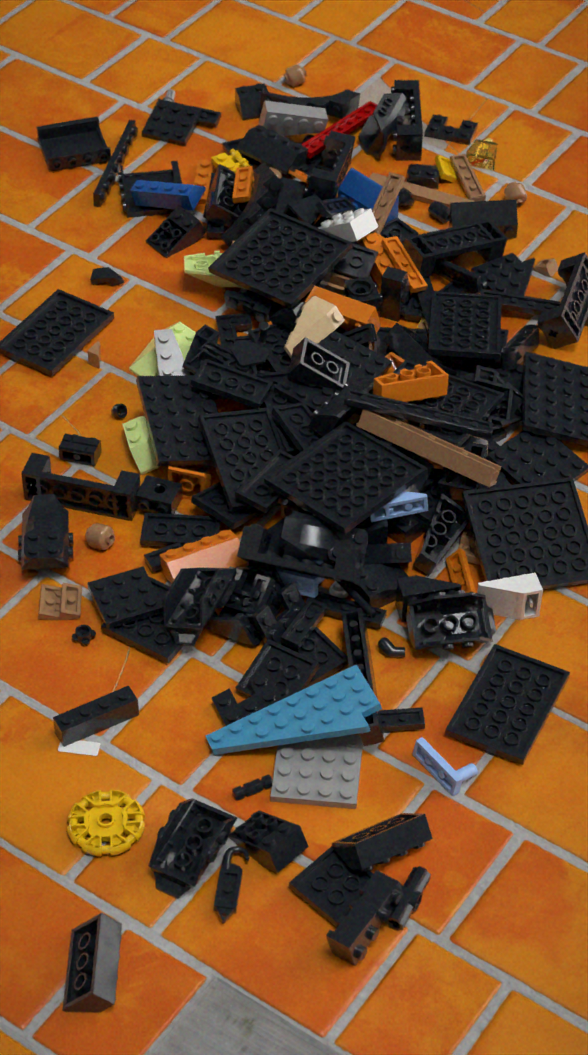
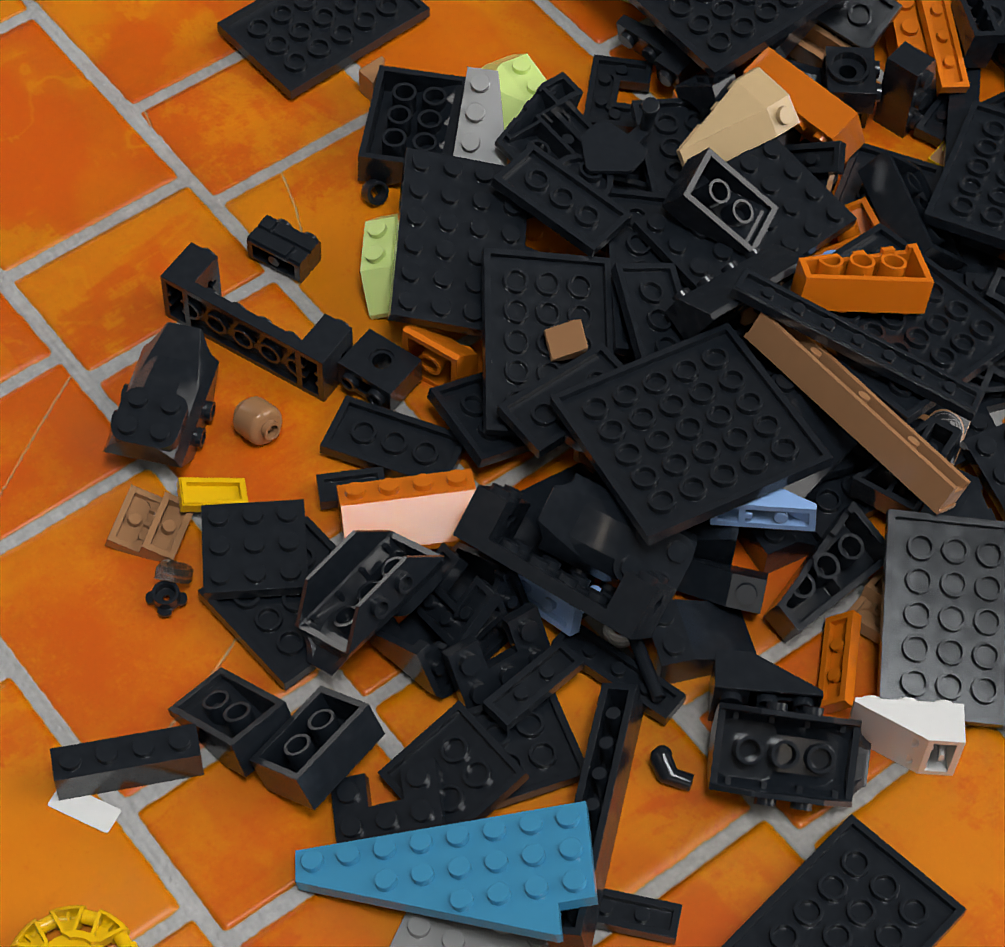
camera: 15 degrees right, 10 degrees up
none -> clear smoke tile [154,559,194,584]
none -> black slope [168,667,291,777]
none -> yellow tile [176,477,248,512]
none -> black brick [249,686,385,810]
none -> black slope [358,65,466,185]
none -> medium nougat slope [544,319,588,362]

